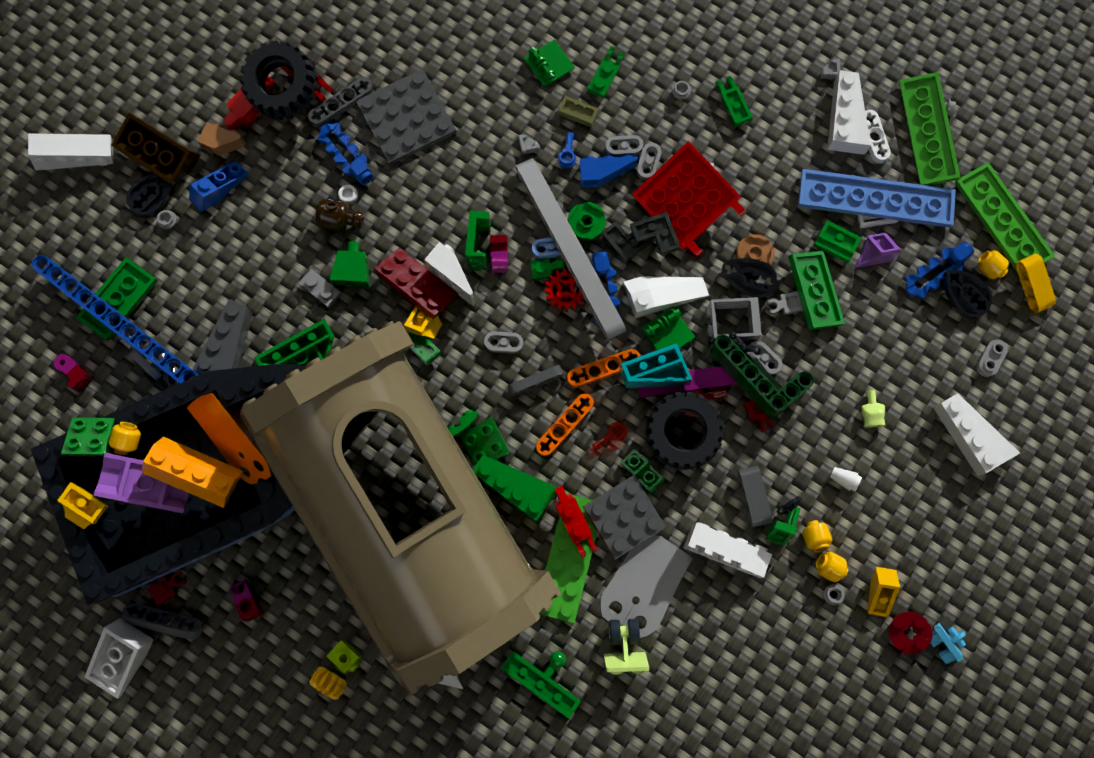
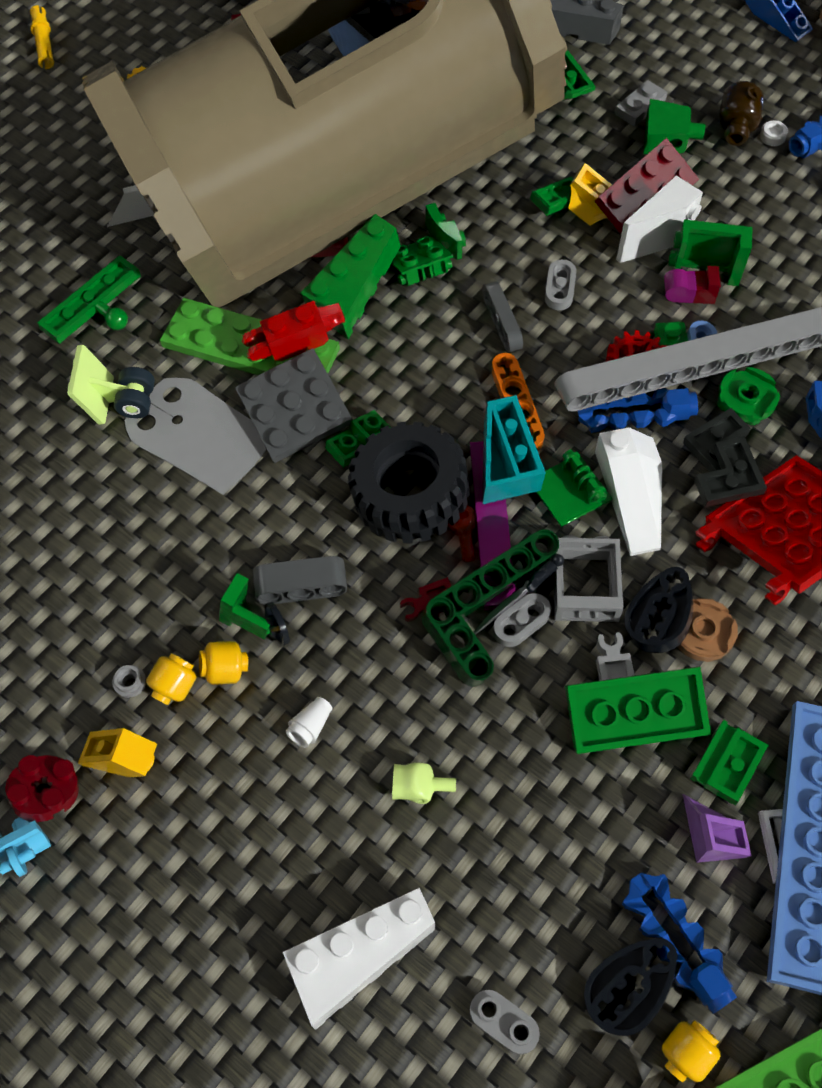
camera: 95 degrees right, 15 degrees down
orange beam [536,394,594,457] -> none
clear red plate [591,422,628,452] -> none
white wedge [684,522,772,578] -> none

